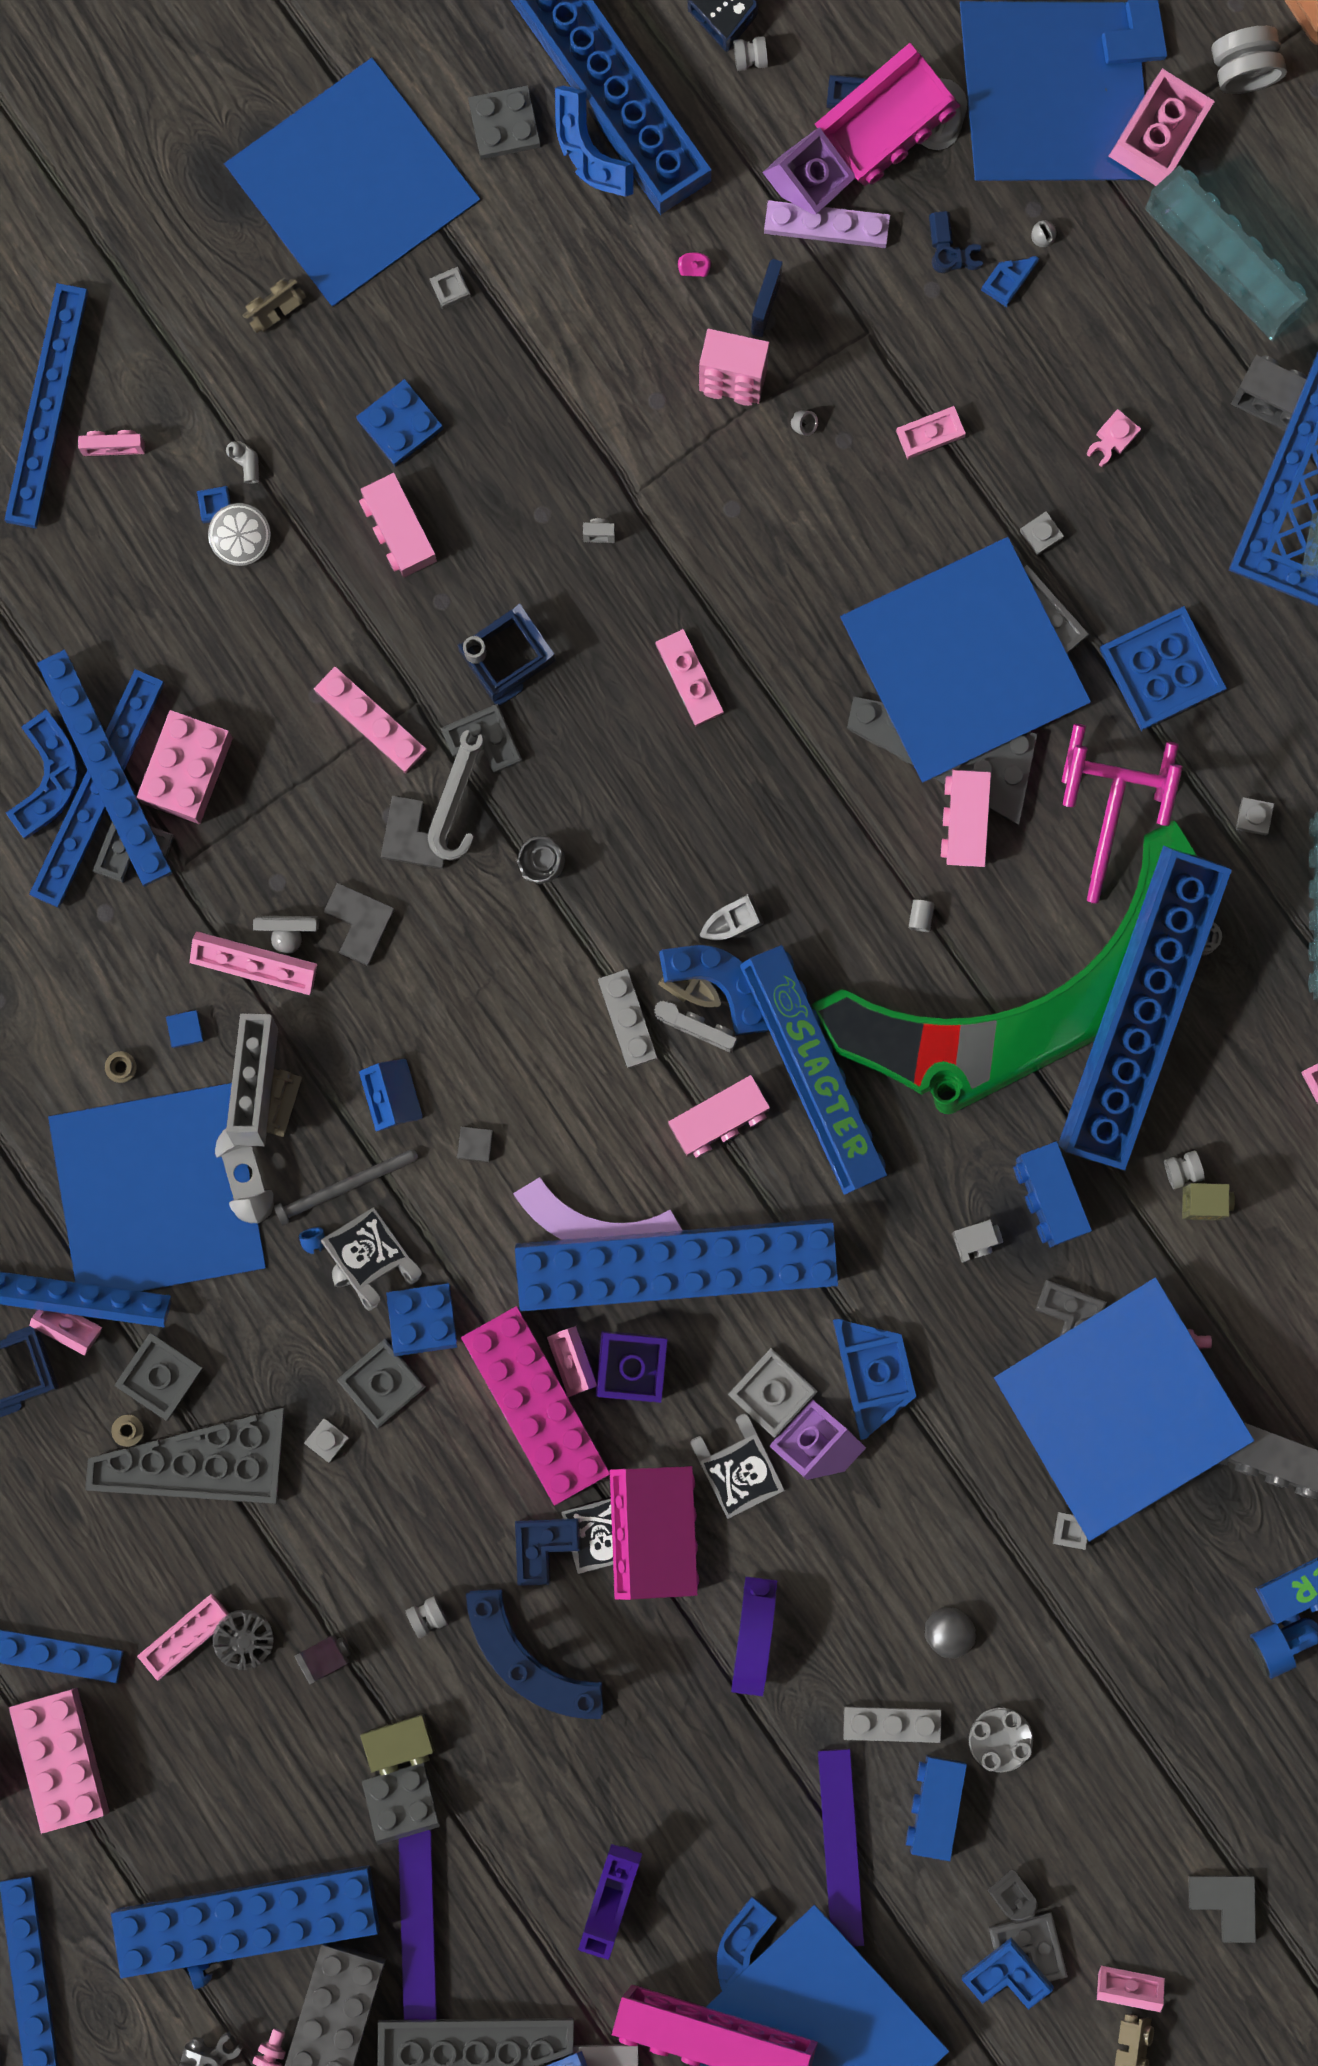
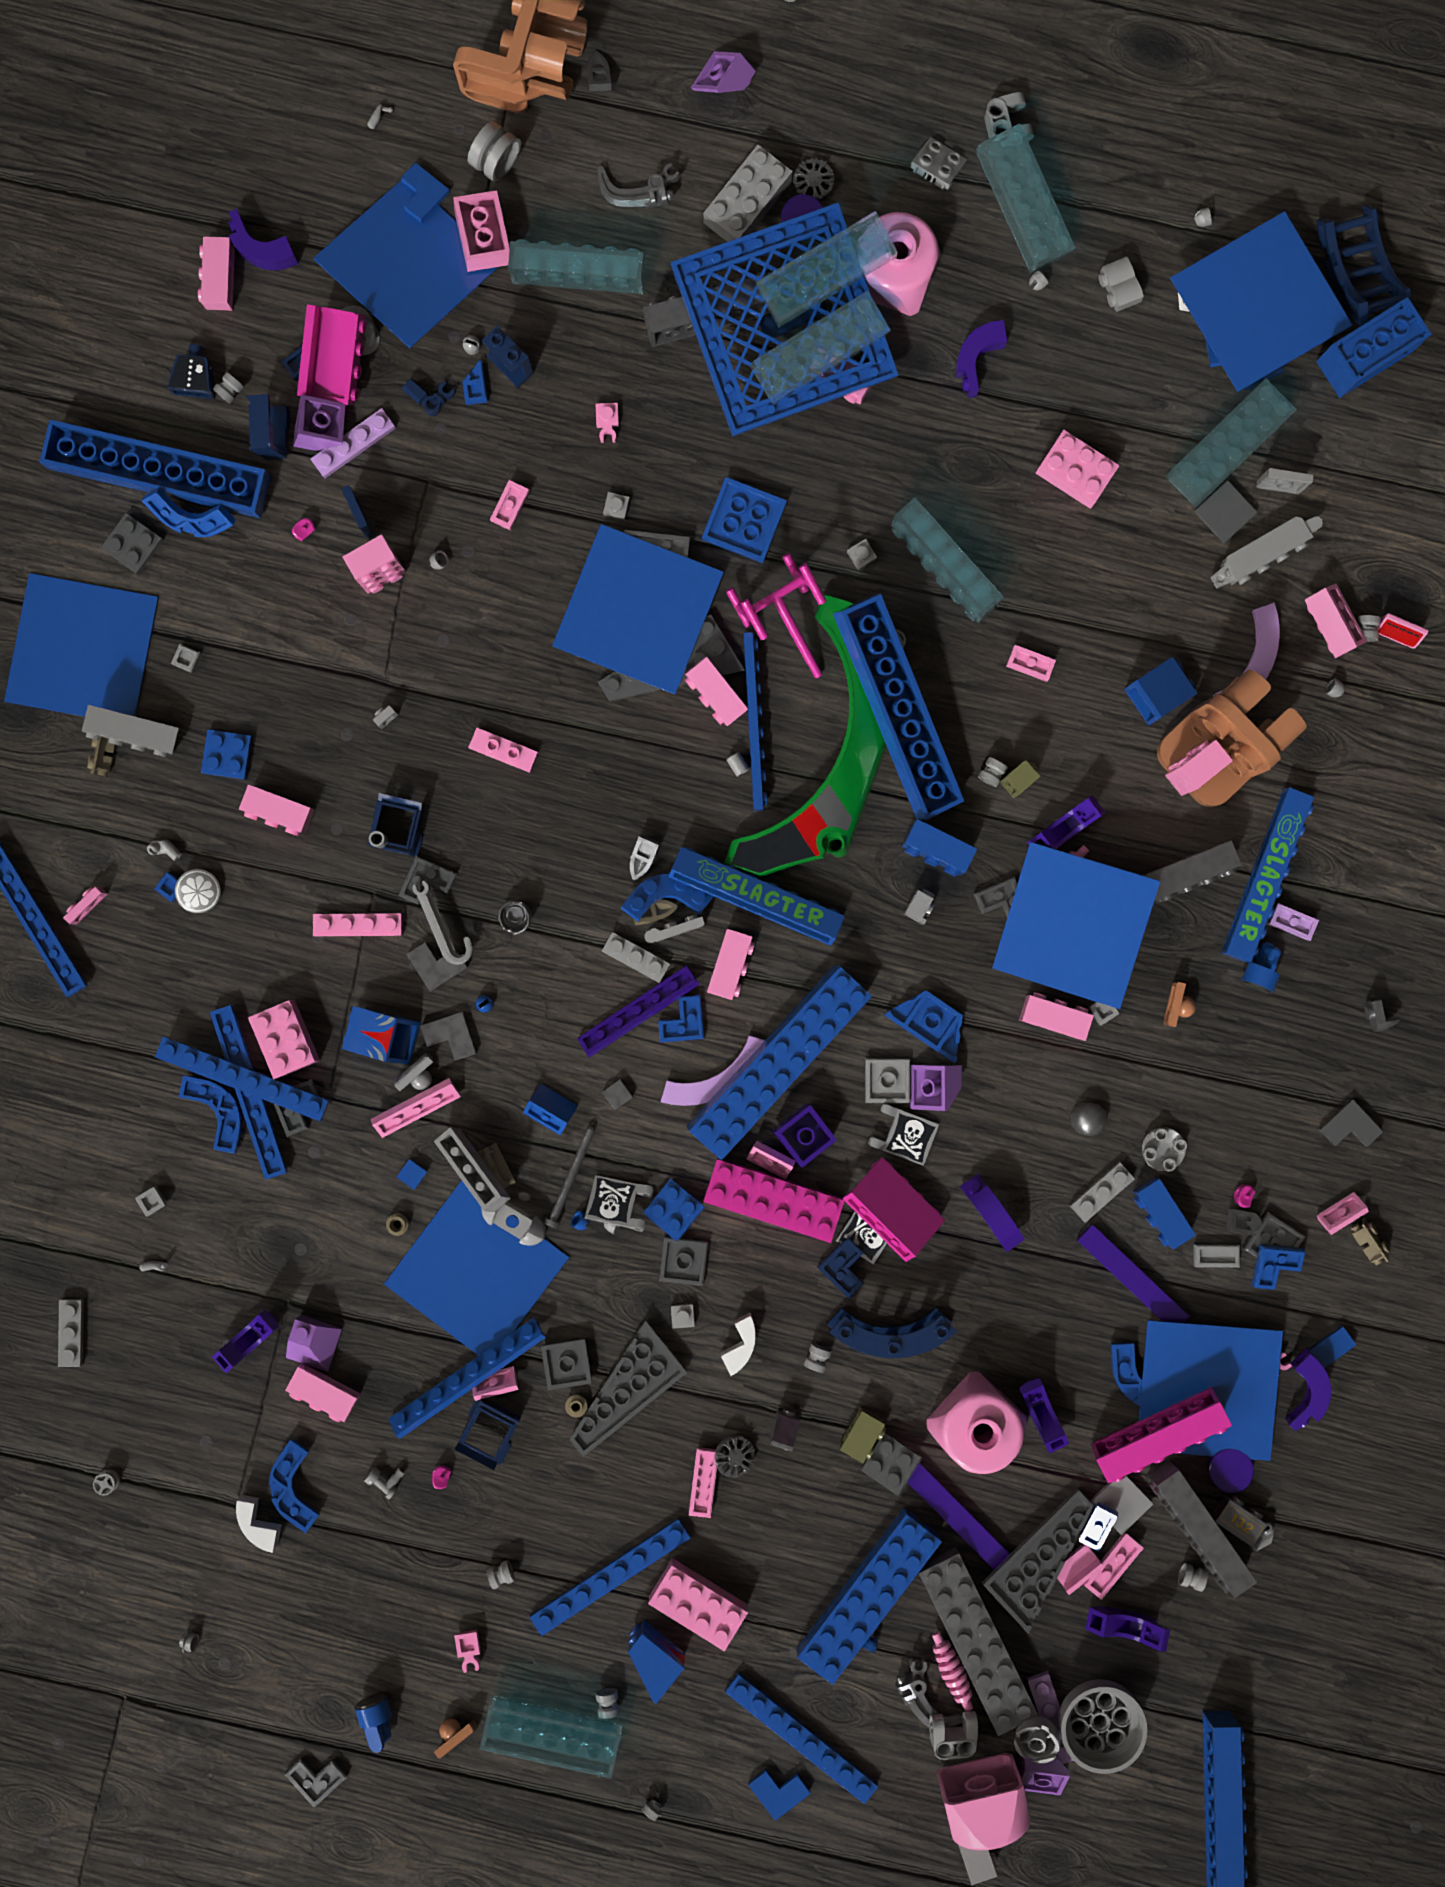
camera: 45 degrees left, 5 degrees up
none -> light grey brick [82,705,178,757]
none -> dark blue piece [245,394,290,460]
none -> blue slope [342,1006,420,1065]
none -> blue hinge [475,995,494,1013]
none -> dark blue panel [482,325,533,389]
none -> dark purple tile [577,965,700,1058]
none -> blue tile [658,995,704,1043]
none -> white brick [721,1313,755,1376]
none -> blue plate [743,632,767,811]
none -> bright pink piece [927,1372,1027,1474]
none -> bright pink brick [1019,992,1094,1041]
none -> dark purple arch [1027,795,1106,849]
none -> nougat tile [1163,982,1196,1027]
none -> light grey tile [1193,1244,1240,1267]
none -> dark pink piece [1234,1184,1255,1208]

